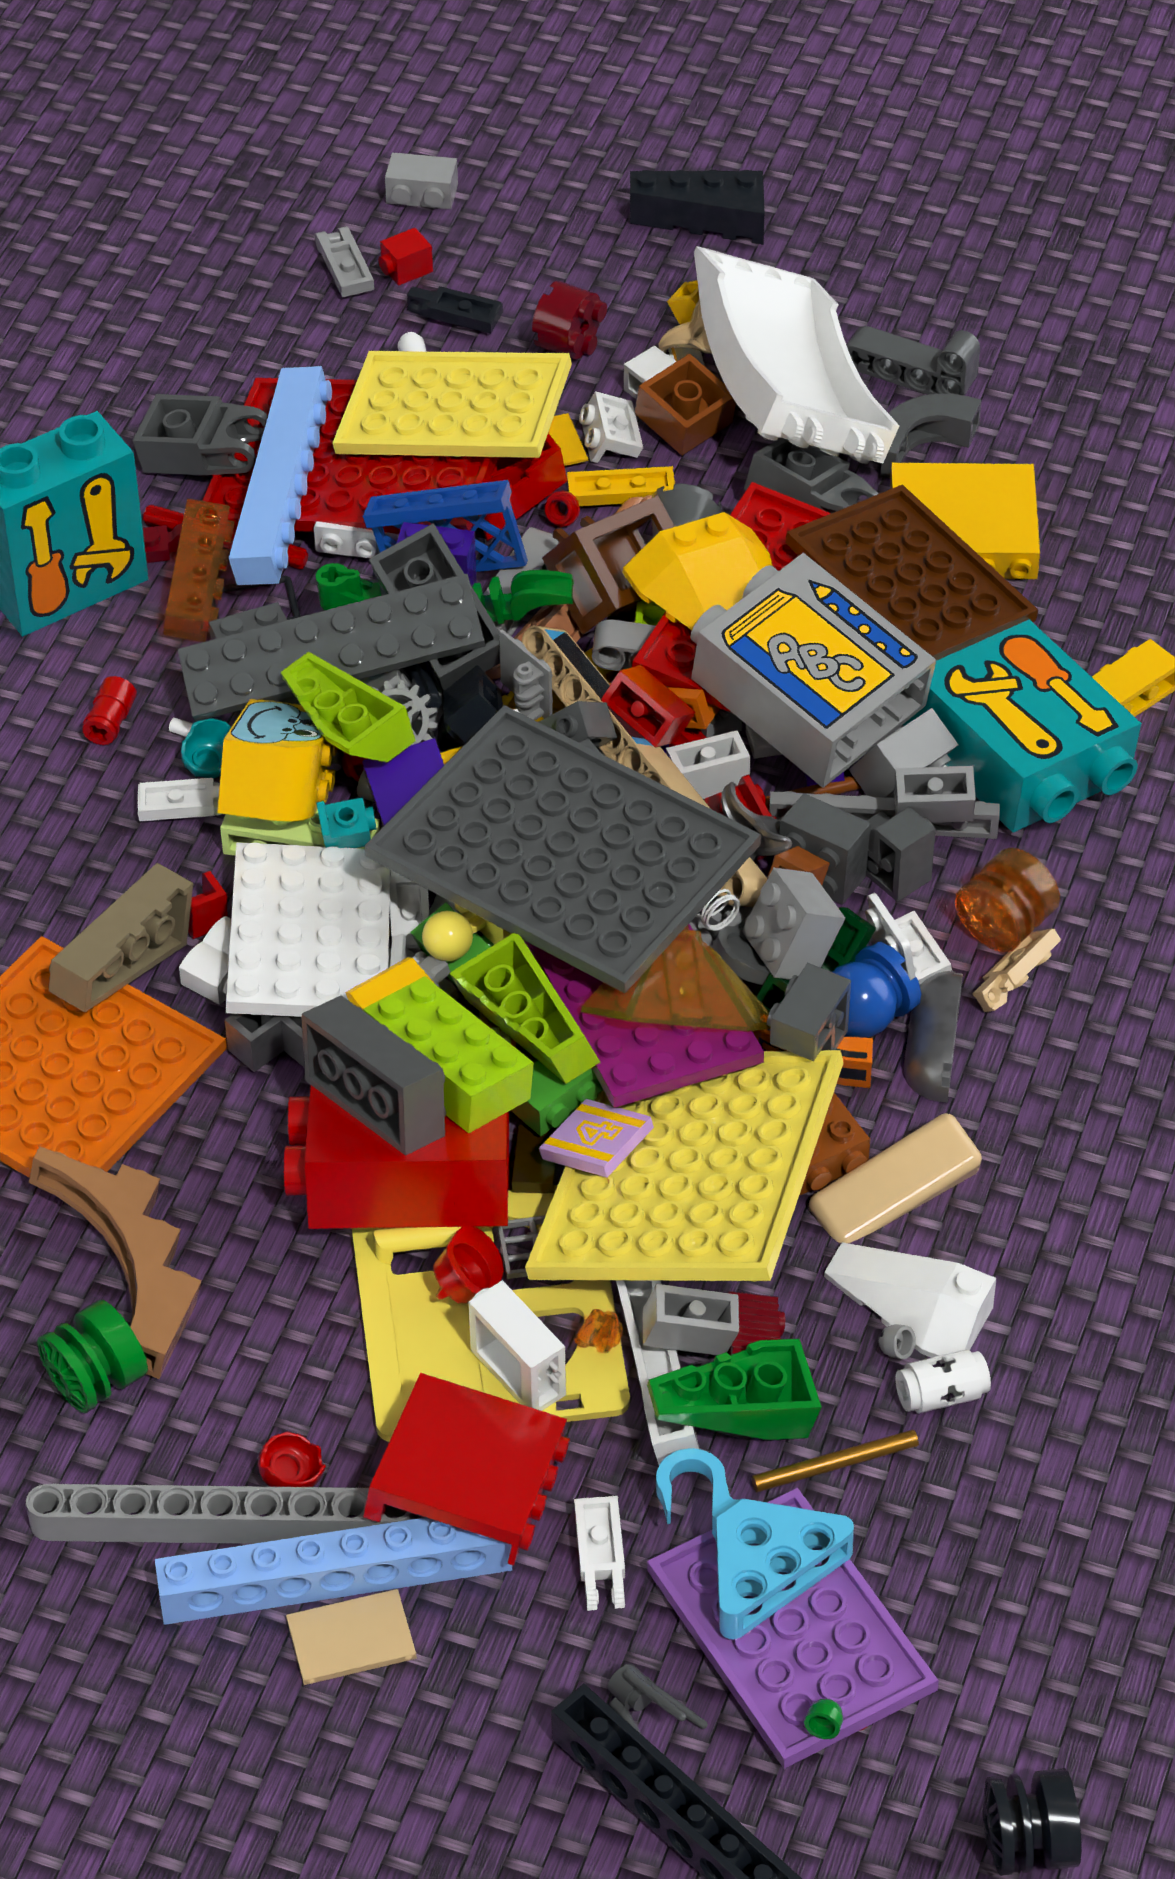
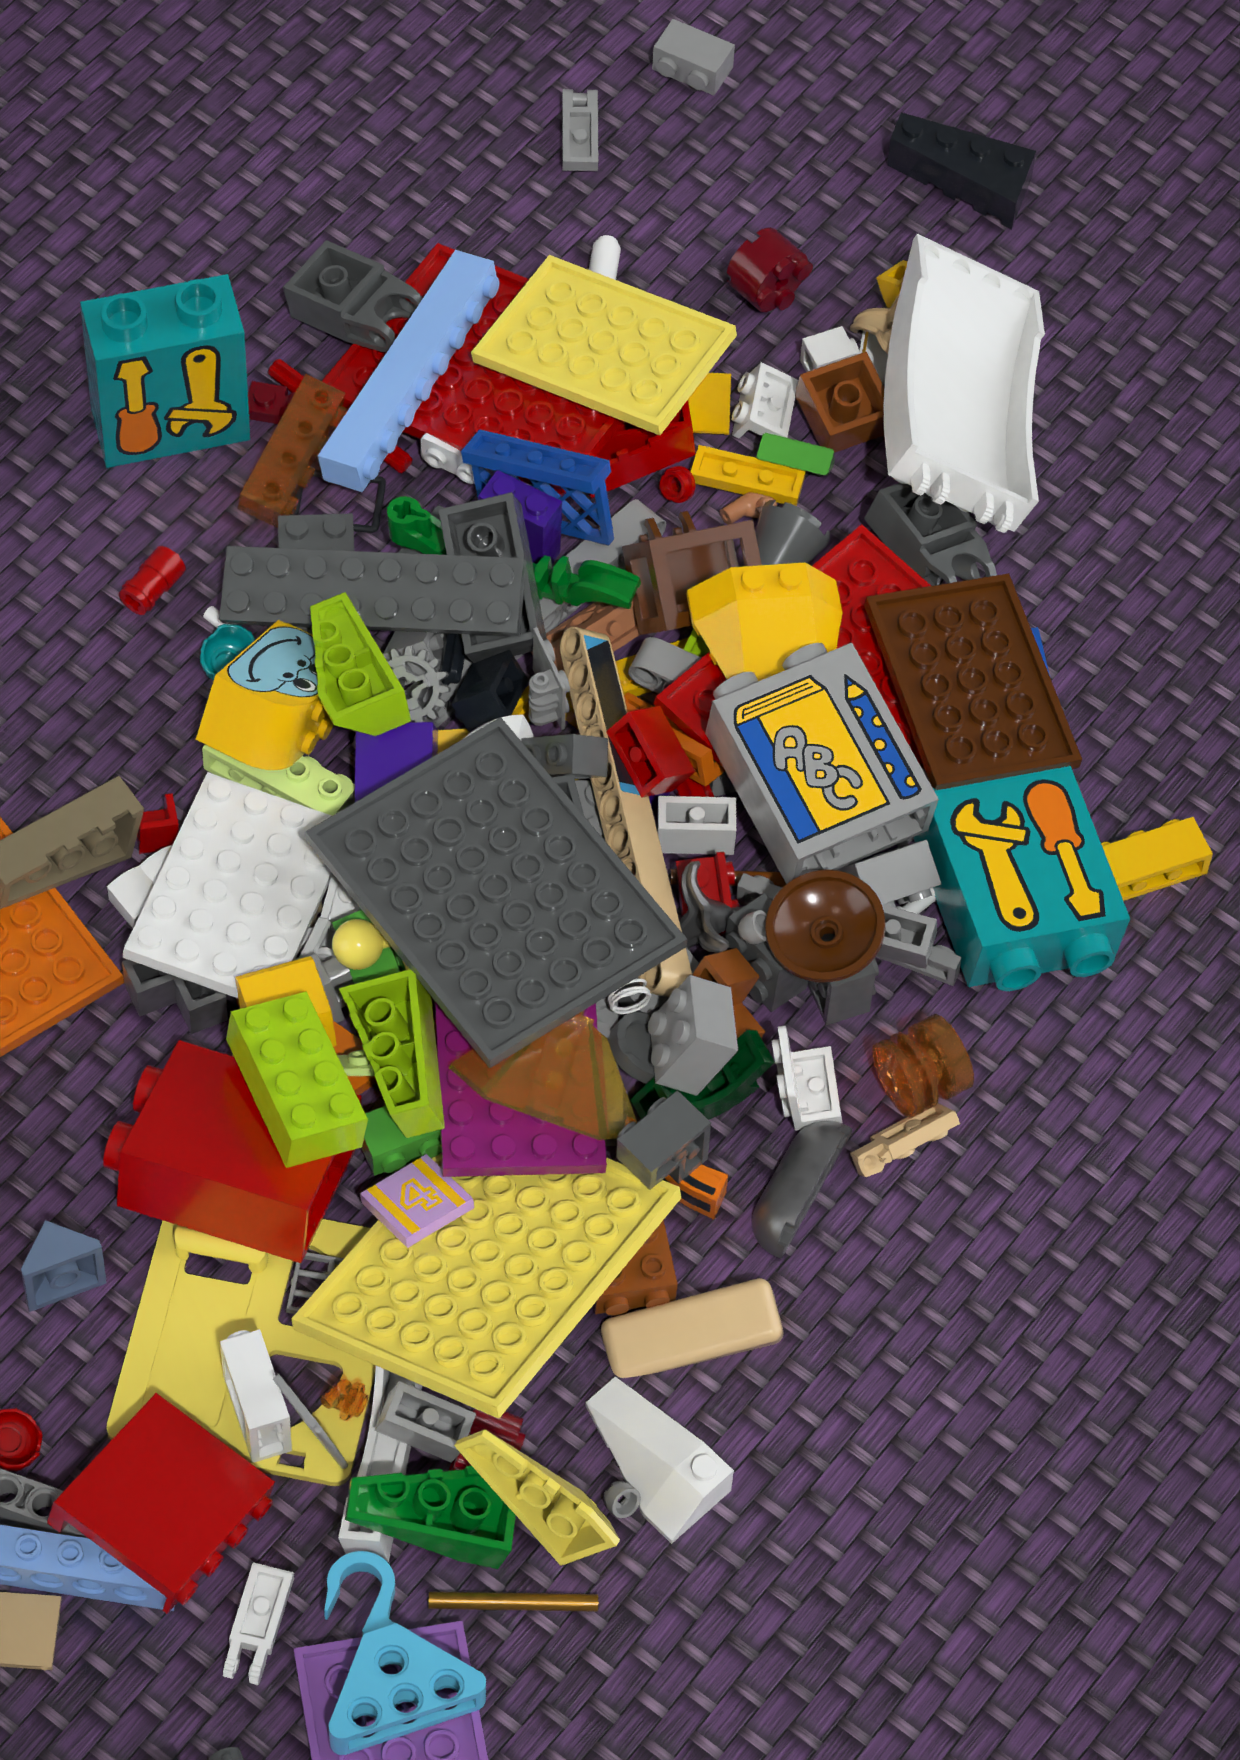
camera: 15 degrees right, 10 degrees up
white hinge [138,778,221,821] -> none
dark grey brick [302,995,446,1156] -> none
teal brick [317,797,377,848] -> none
red brick [378,228,433,286] -> none
black hinge [407,286,503,334] -> none
red piece [433,1226,504,1304] -> none
dark brown tile [512,1125,559,1193] -> none
blue tile [832,942,921,1038] -> none
dark grey beam [846,326,980,396] -> none
dark grey arch [881,393,982,479] -> none
yellow panel [890,463,1040,579] -> none
white piece [896,1349,991,1414] -> none
none -> sand blue slope [21,1220,107,1312]
none -> light grey window [273,1374,348,1469]
none -> light yellow wedge [454,1429,620,1566]
none -> light grey hinge [738,910,767,944]
none -> bright green slope [757,433,835,476]
none -> reddish brown dish [766,870,886,983]

